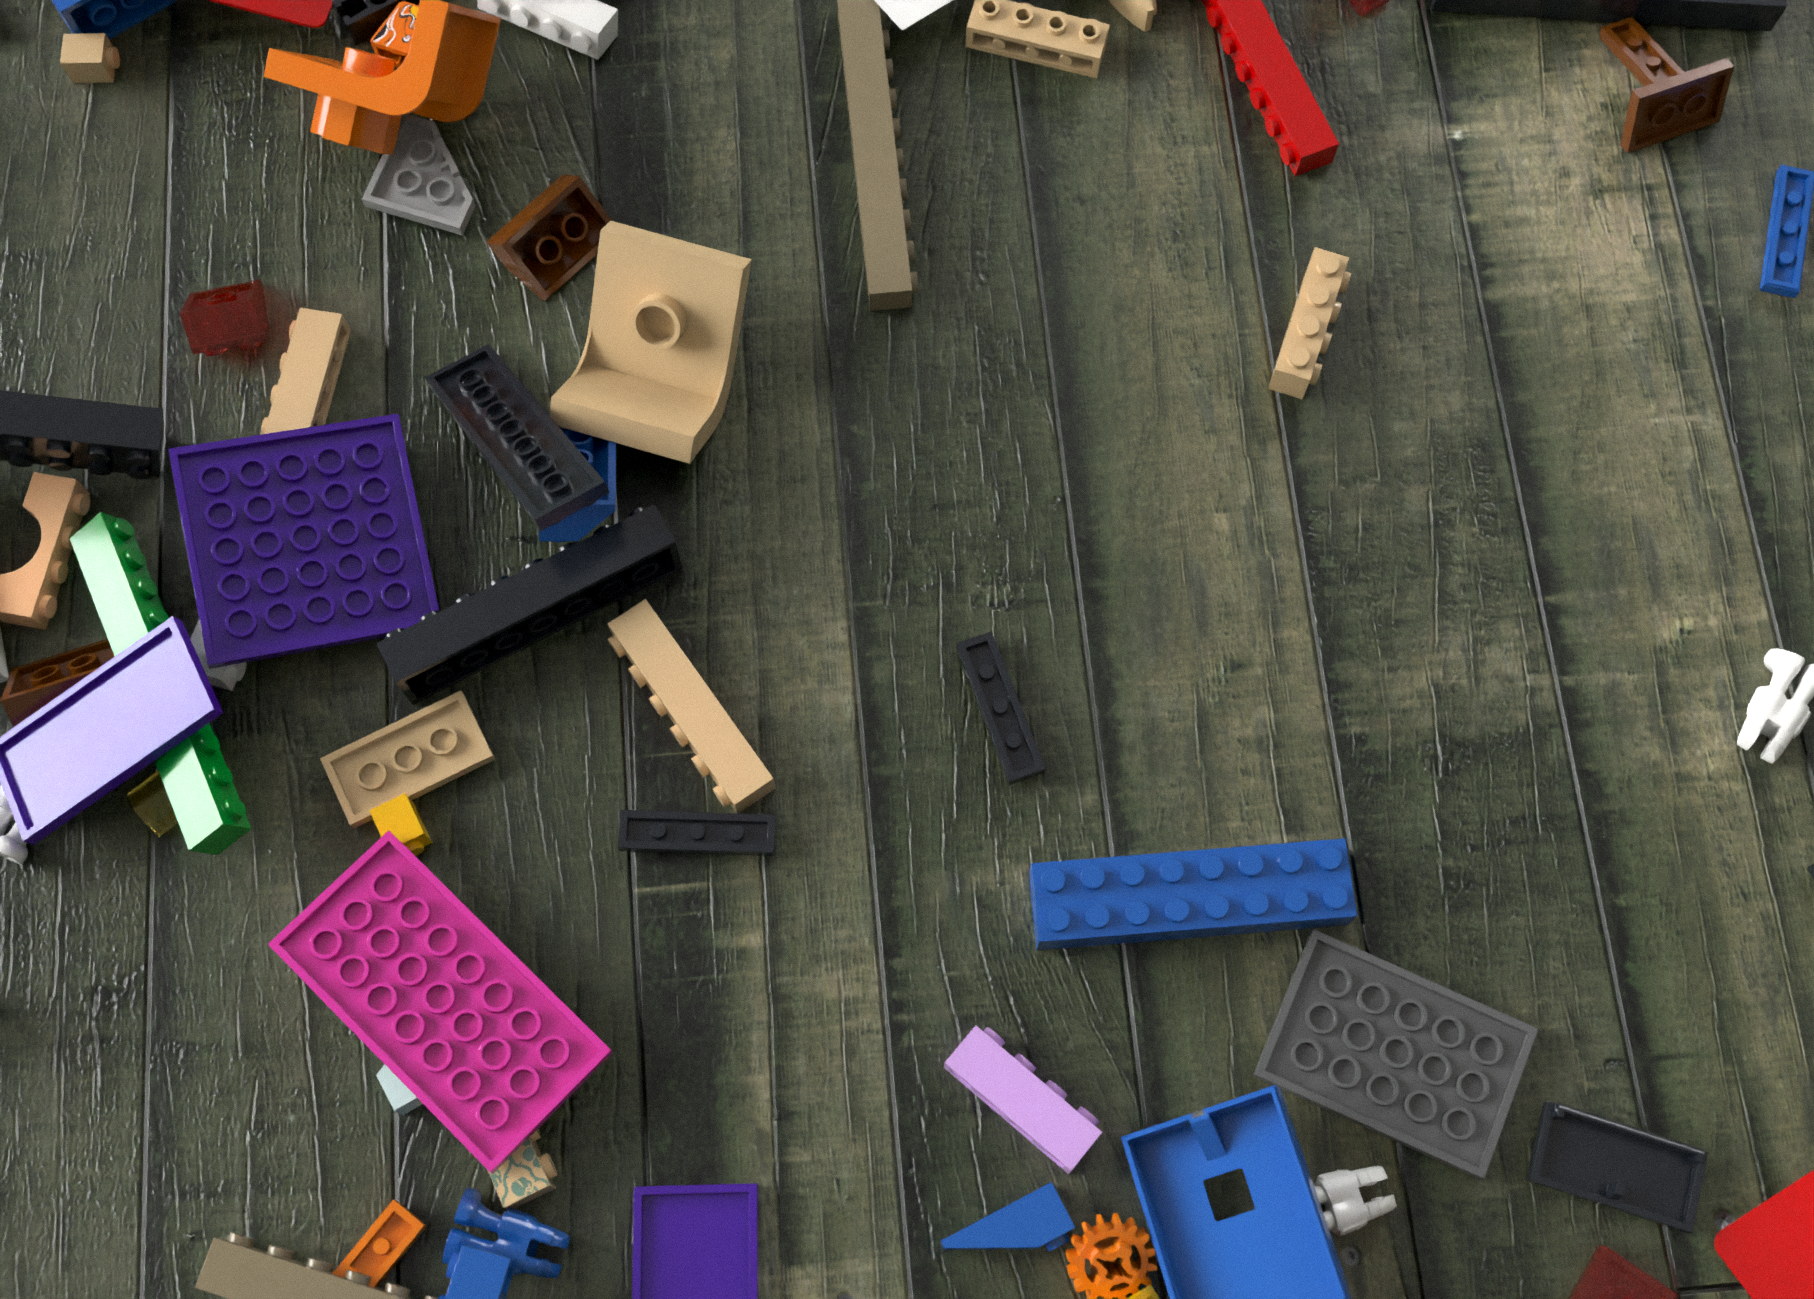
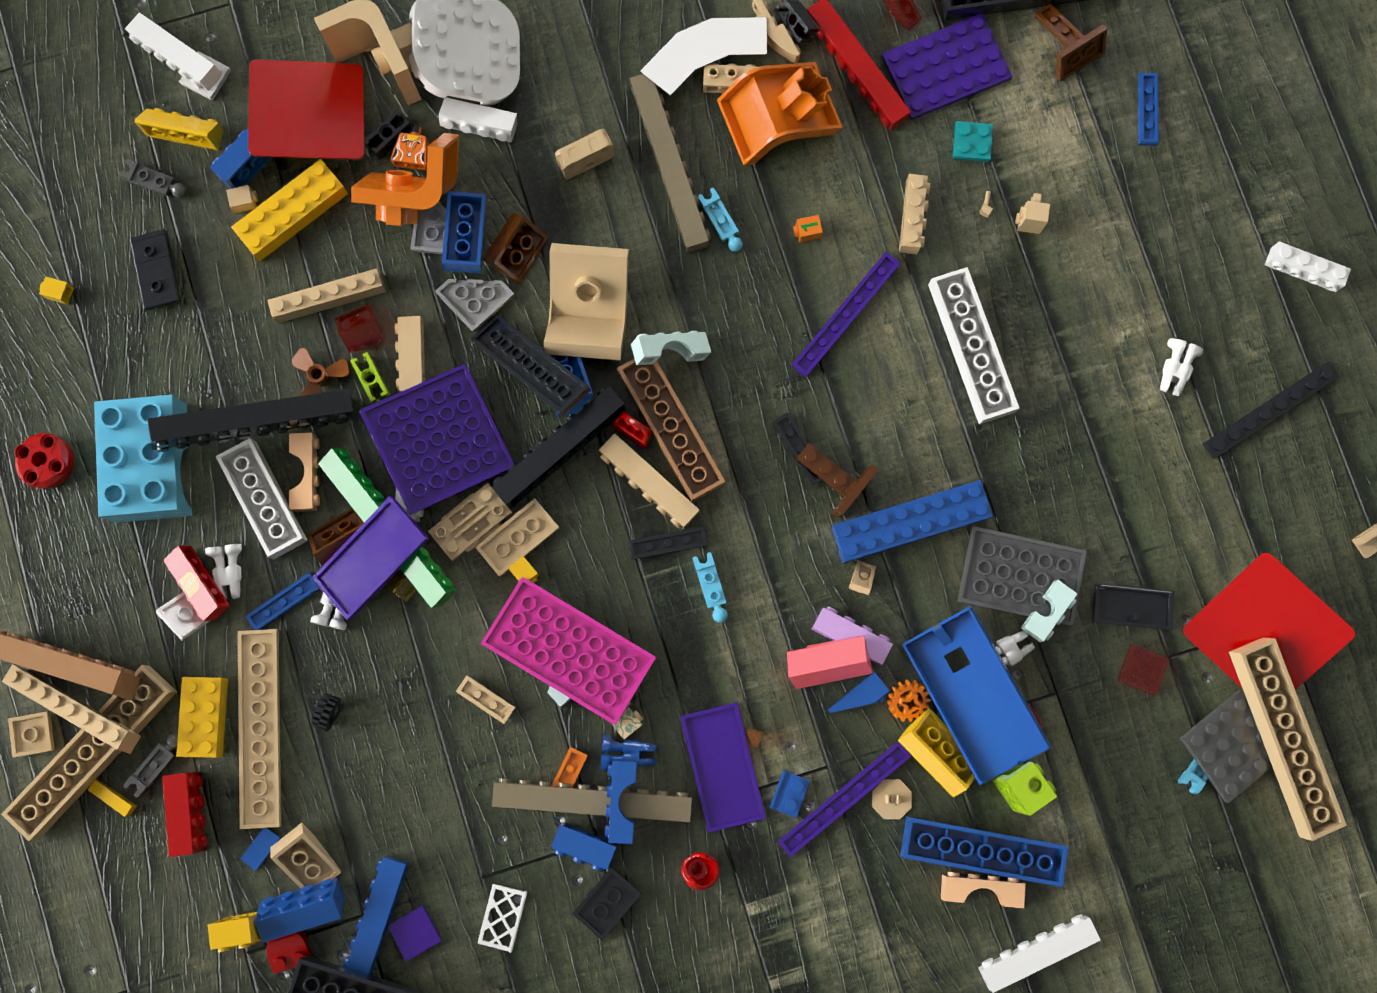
camera: 10 degrees left, 10 degrees up
none -> yellow brick [231,159,348,261]
none -> tan brick [268,268,386,323]
none -> dark orange piece [292,348,349,396]
none -> lime piece [350,352,391,404]
none -> tan piece [428,483,512,561]
none -> light grey plate [435,279,515,333]
none -> blue brick [442,191,487,273]
none -> tan plate [456,675,516,724]
none -> tan axle [555,129,615,180]
none -> red slope [613,411,653,449]
none -> medium nougat brick [617,358,725,503]
none -> light aqua arch [631,331,711,365]
none -> medium azure plate [692,552,728,623]
none -> medium azure plate [698,188,743,252]
none -> orange piece [717,62,843,166]
none -> clear orange slope [746,728,764,748]
none -> coral slope [787,635,873,689]
none -> dark purple plate [791,252,900,378]
none -> orange brick [793,215,823,243]
none -> reddish brown piece [796,443,879,517]
none -> tan slope [849,560,876,595]
none -> dark purple plate [881,13,1013,120]
none -> white brick [928,267,1019,425]
none -> teal plate [953,121,993,162]
none -> tan hand [979,191,993,218]
none -> tan brick [1015,193,1050,234]
none -> light aqua arch [1021,580,1077,642]

